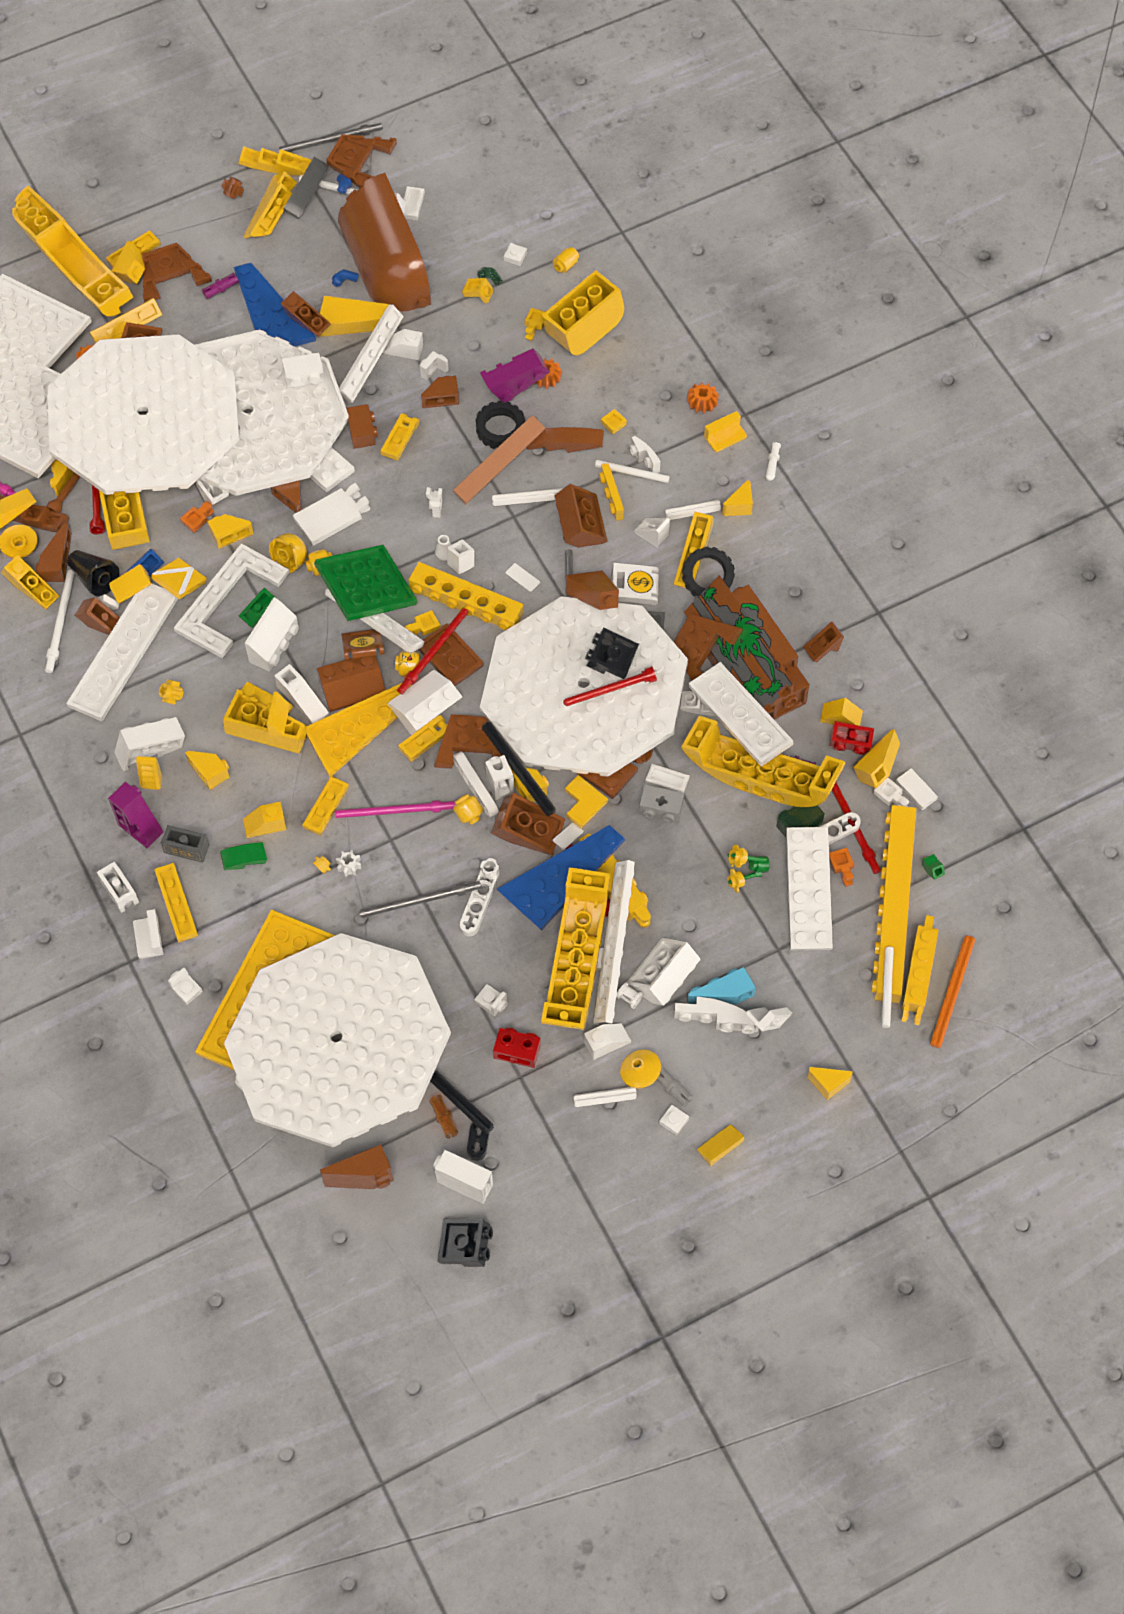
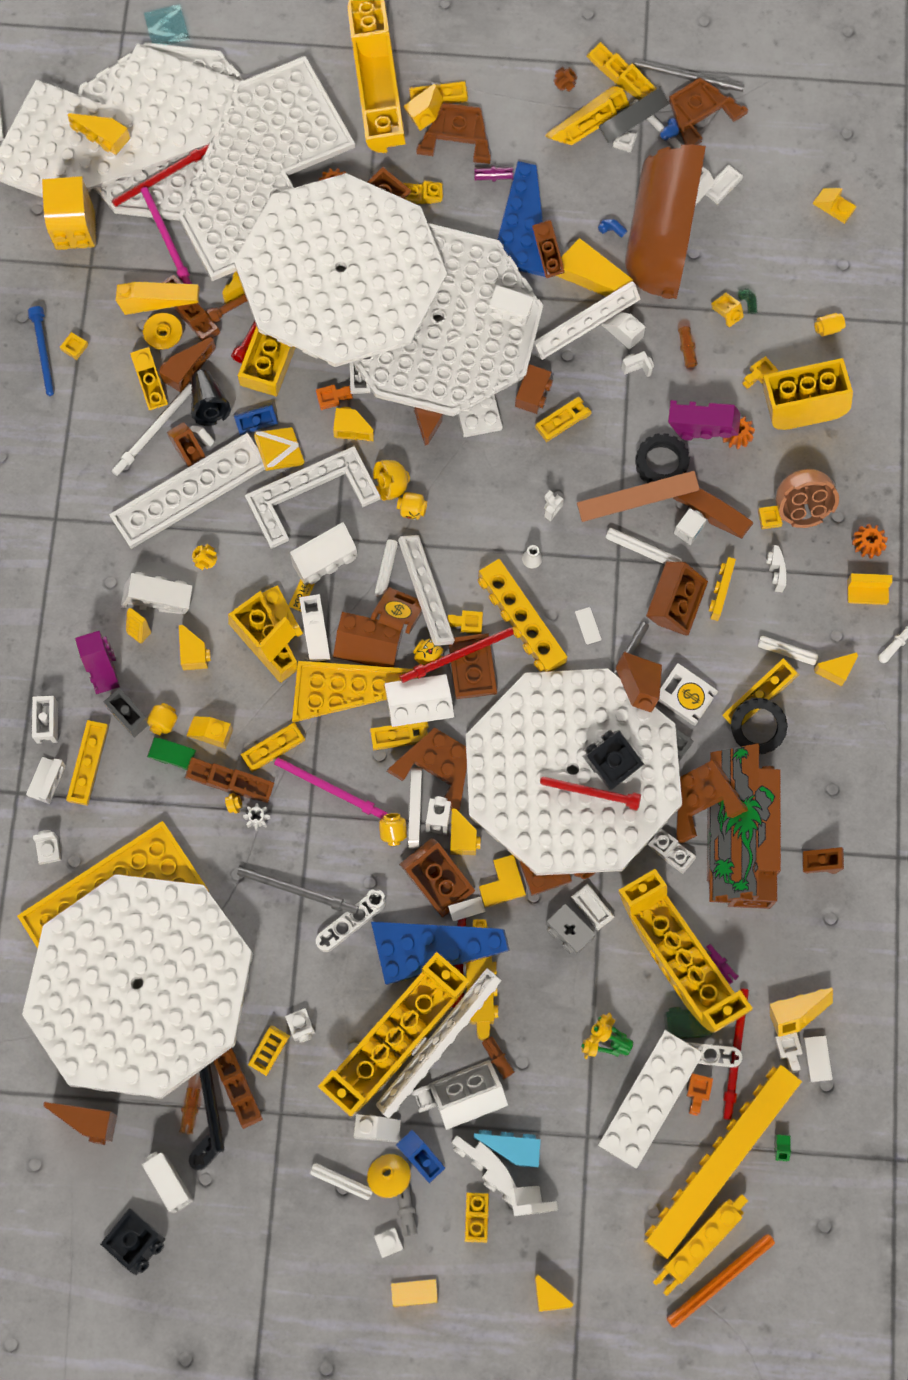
camera: 30 degrees right, 10 degrees up
yellow plate [89,298,162,344] -> none
yellow slope [109,564,151,604] -> none
green slope [238,588,276,628] -> none
white tile [293,483,371,546] -> none
green tile [314,545,417,621] -> none
dark orange slope [421,376,459,409] -> none
white brick [447,539,474,575] -> none
black axle [482,721,556,816] -> none
red brick [493,1027,541,1068] -> none
white plate [504,243,527,266] -> none
white bar [595,460,670,483] -> none
white slope [634,518,670,548] -> none
white plate [688,662,794,767] -> none
yellow slope [820,698,863,726] -> none
red brick [829,721,875,755] -> none
white bar [882,947,894,1028] -> none
none -> yellow head [147,703,178,735]
none -> dark orange slope [184,757,274,803]
none -> dark orange slope [213,1048,263,1129]
none -> yellow slope [248,1025,290,1076]
none -> yellow sticker [288,579,315,612]
none -> white axle [375,539,398,598]
none -> blue slope [396,1130,446,1184]
none -> yellow slope [403,181,443,204]
none -> yellow slope [465,1193,489,1243]
none -> dark orange axle [482,1036,515,1080]
none -> white tile [613,132,637,153]
none -> white brick [674,509,707,545]
none -> clear orange pin [678,326,698,368]
none -> nougat cylinder [776,469,839,528]
none -> yellow slope [813,188,857,224]

